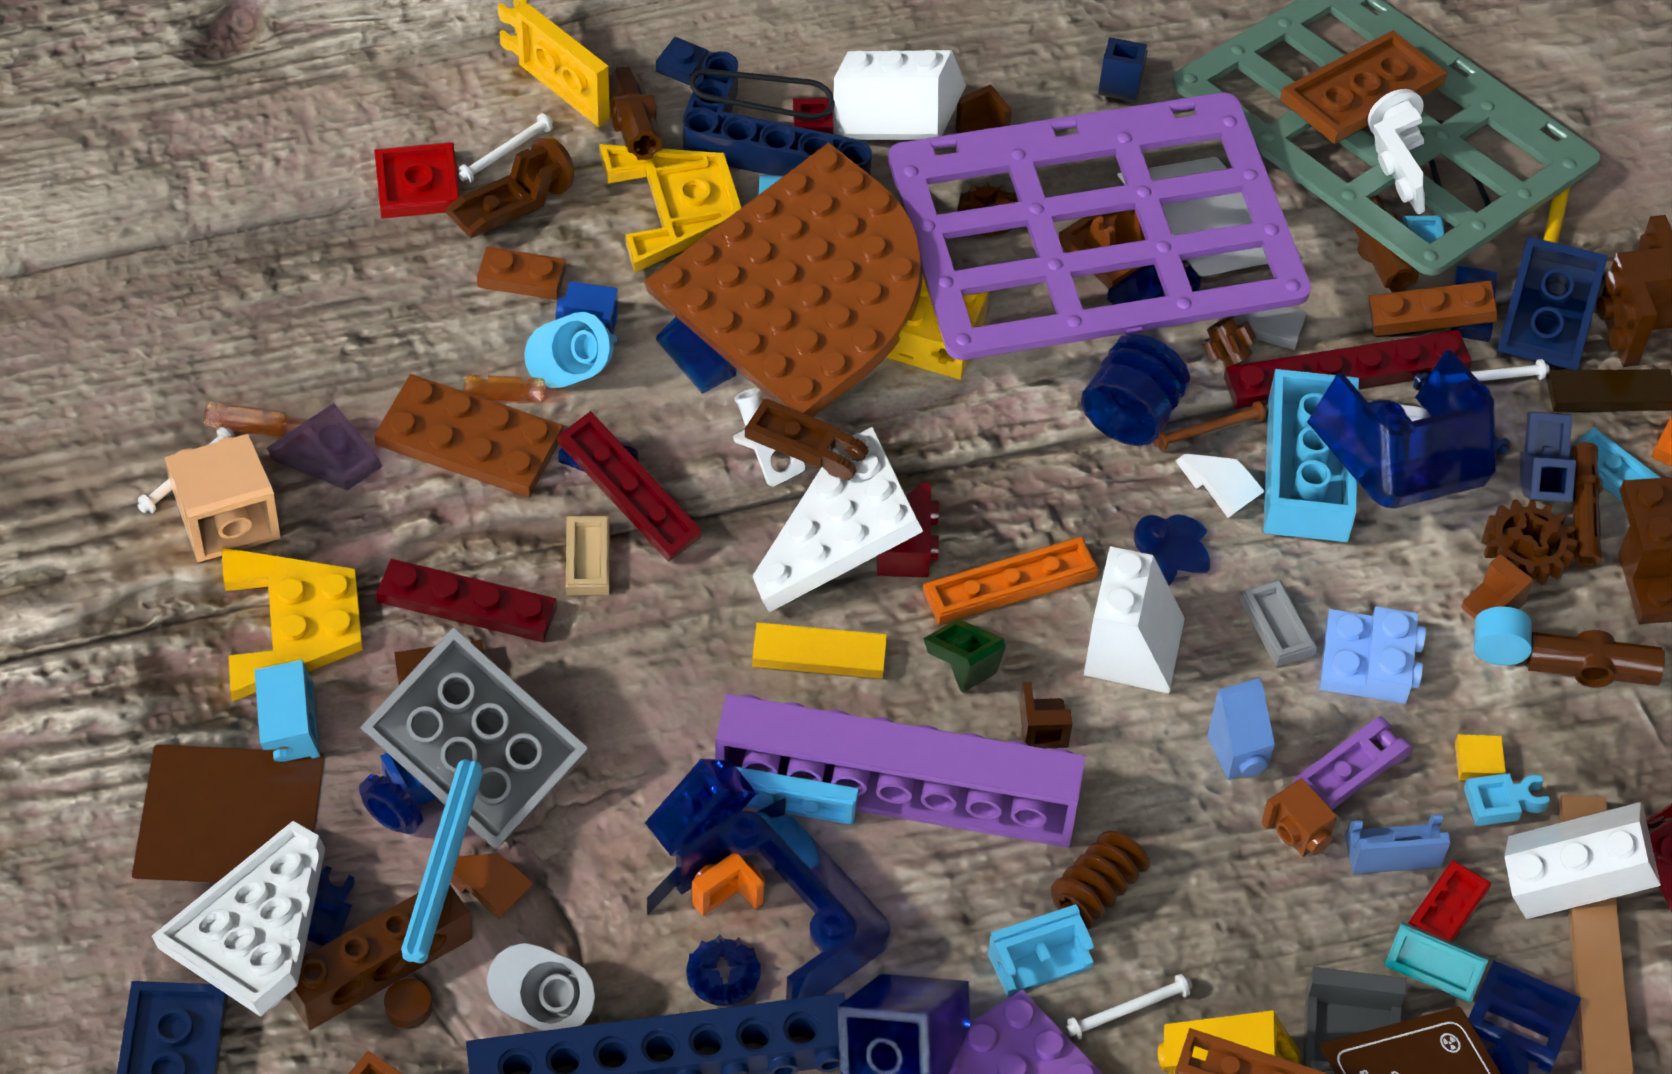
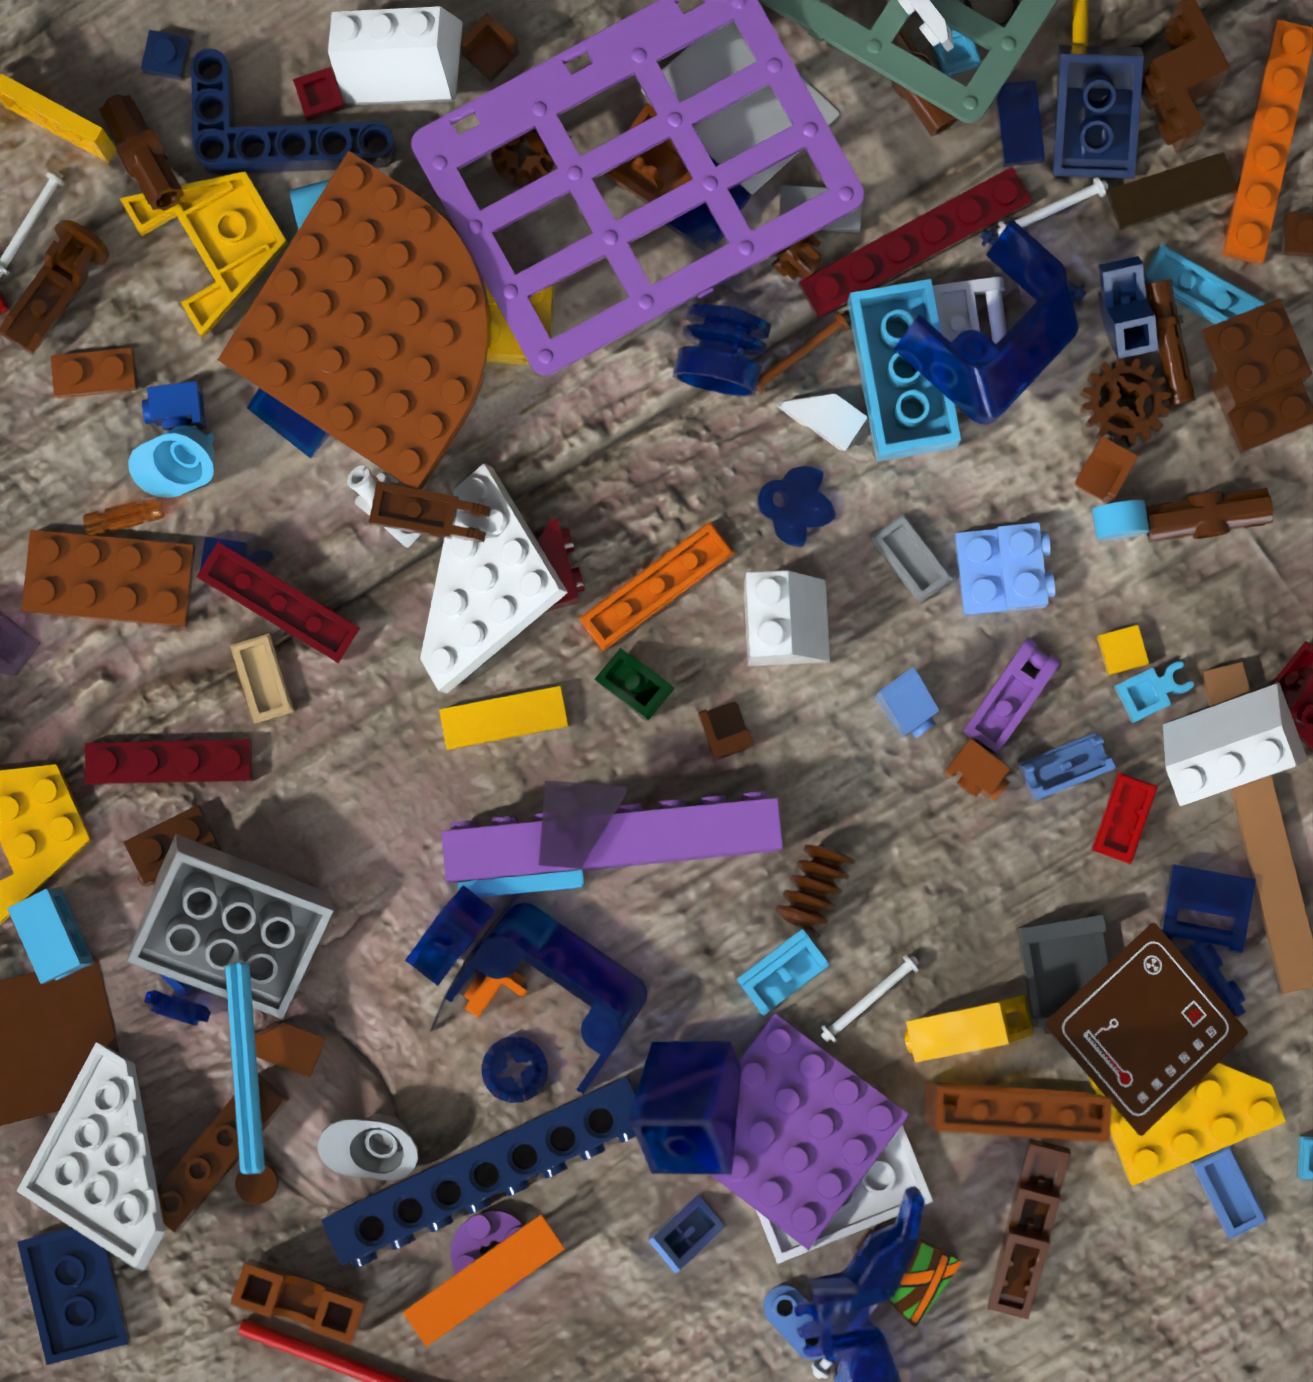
camera: 10 degrees left, 30 degrees up
clear blue plate [307,866,354,946] -> none
black piece [689,69,835,120] -> none
dark orange plate [1369,280,1497,337] -> none
teal tile [1384,921,1489,1003] -> none
none -> clear purple wing [539,781,627,869]

